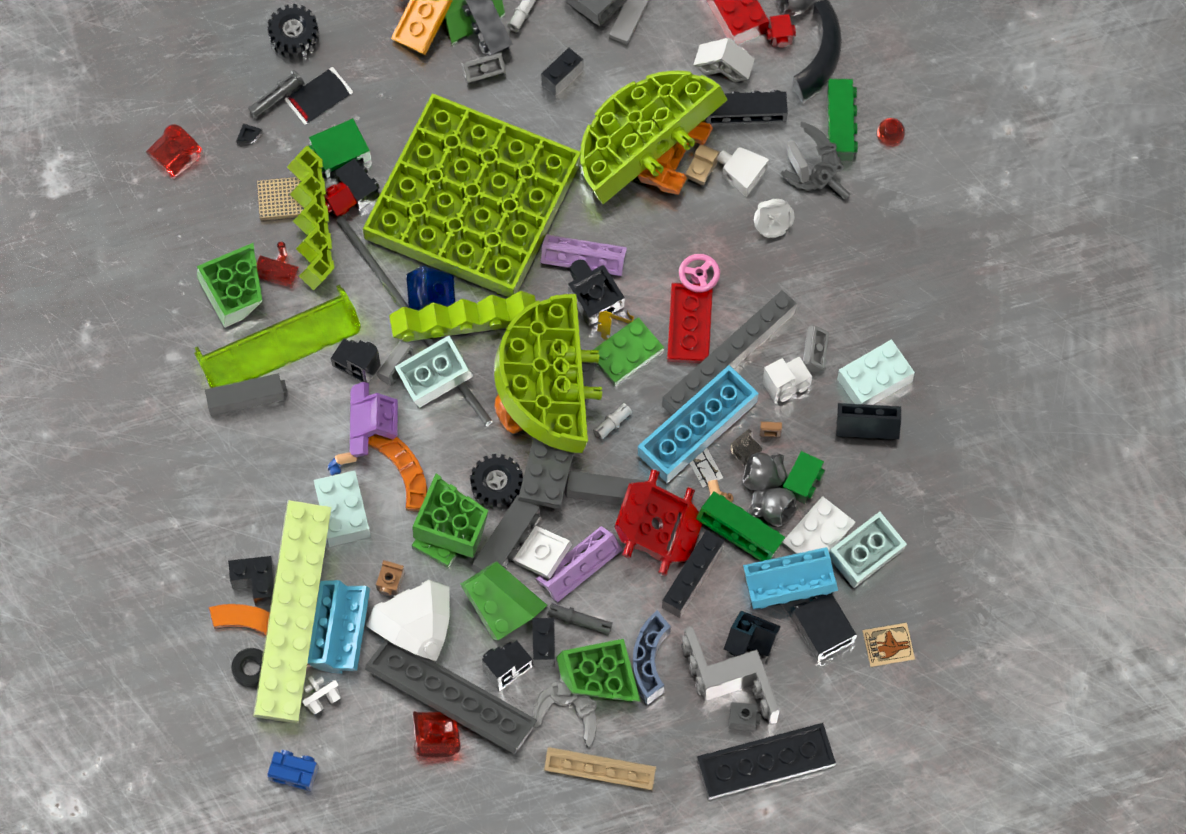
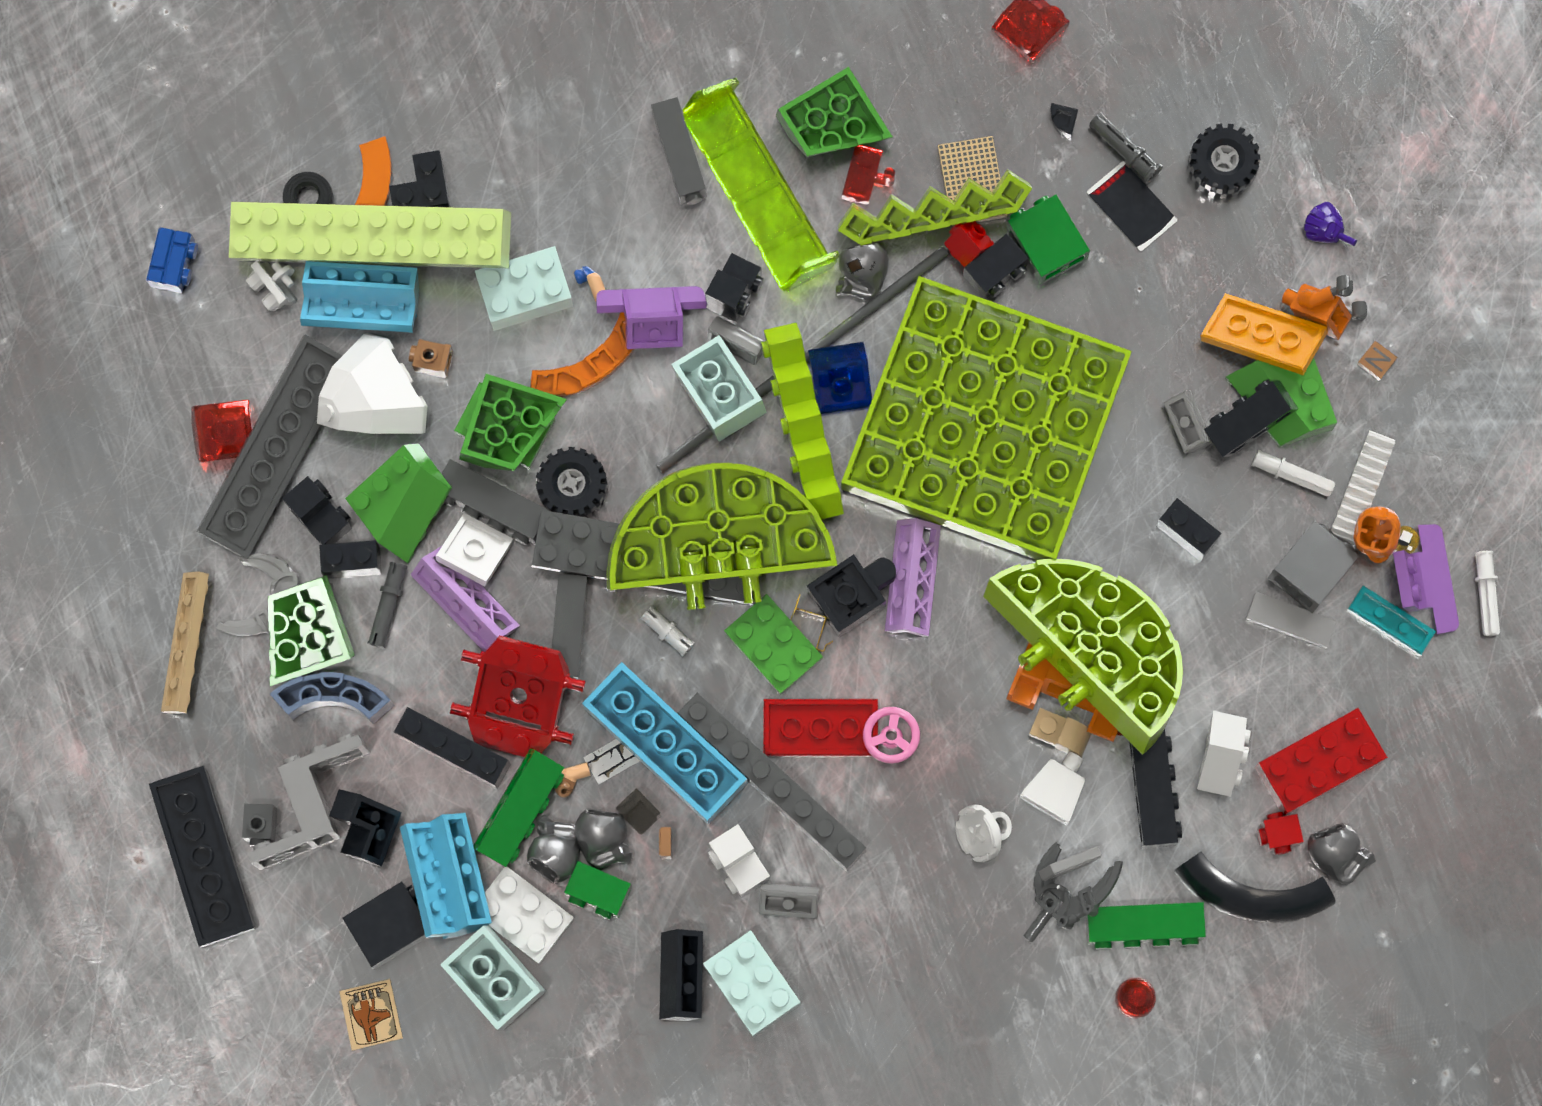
camera: 90 degrees right, 10 degrees up
none -> flat silver piece [836,242,889,301]

